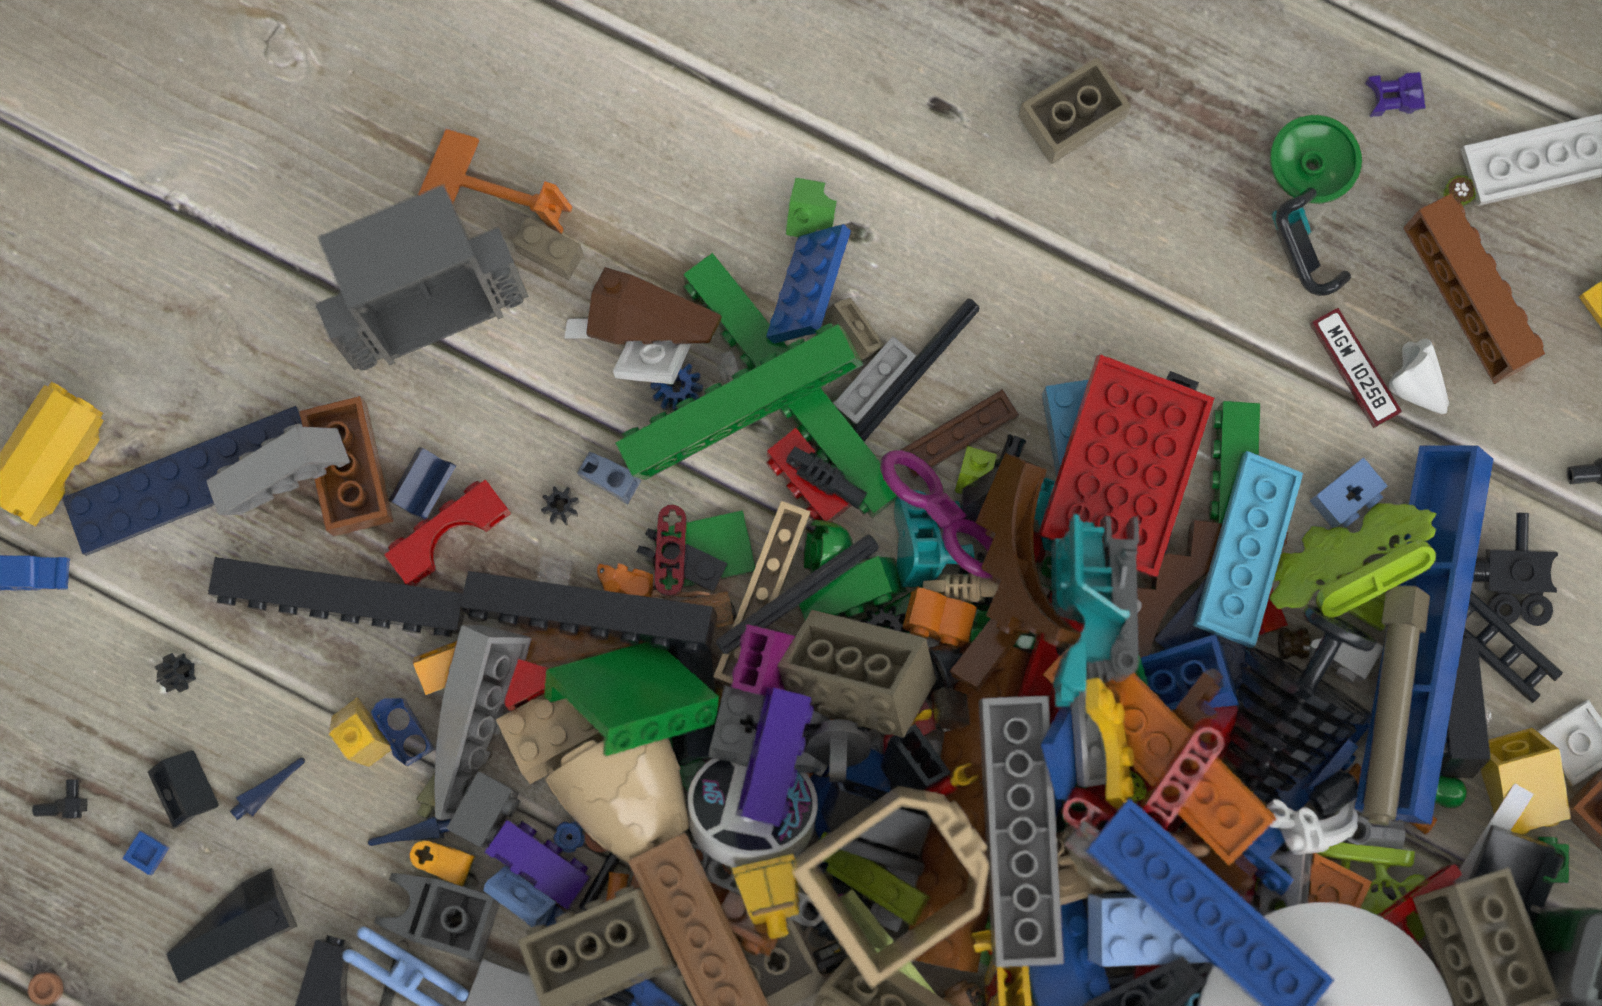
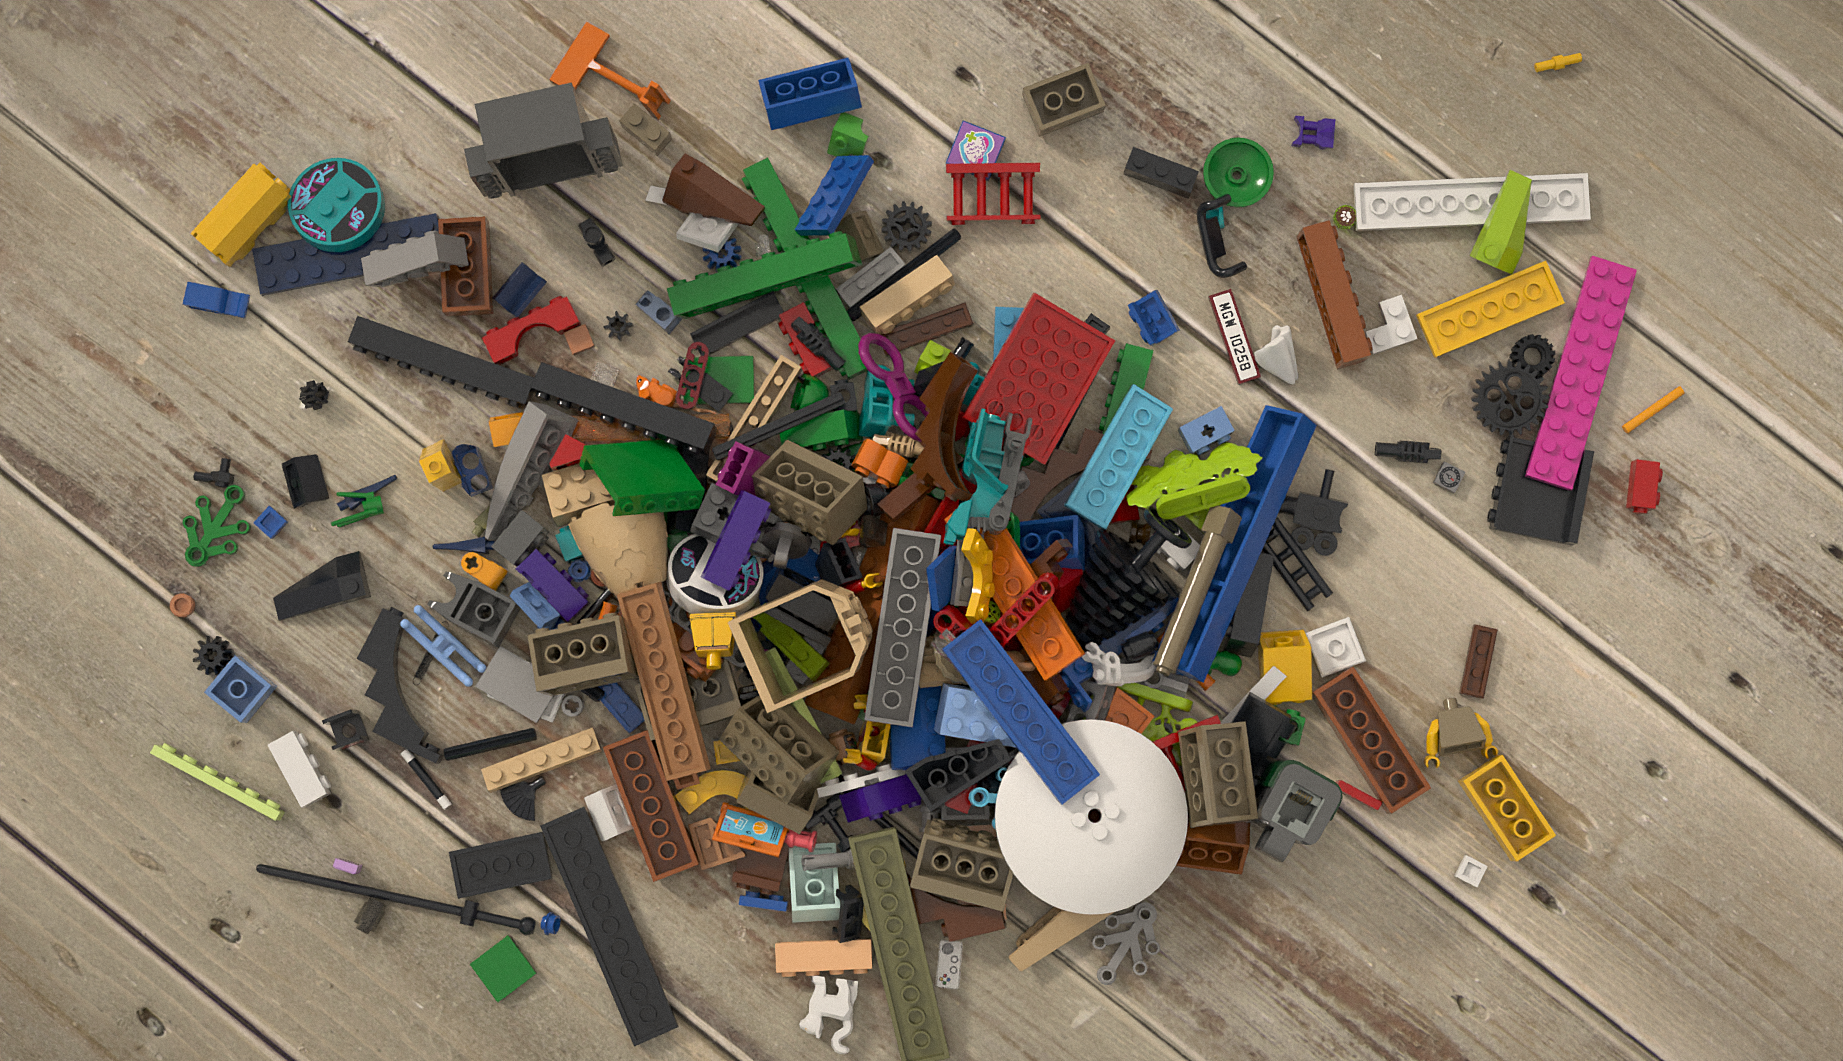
camera: 10 degrees right, 5 degrees up
none -> green plant [182,485,251,567]
none -> brick [288,158,385,252]
none -> green plant [331,492,384,528]
none -> teal brick [555,525,584,563]
none -> nougat tile [564,324,595,355]
none -> black bar [578,218,616,267]
none -> black panel [690,291,784,356]
none -> blue brick [758,57,862,130]
none -> black brick [830,379,858,412]
none -> tan brick [860,255,955,335]
none -> black gear [881,201,932,253]
none -> tile [945,120,1006,181]
none -> red fence [946,163,1041,225]
none -> black brick [1123,147,1199,198]
none -> blue bracket [1128,290,1180,346]
none -> white plate [1365,295,1417,355]

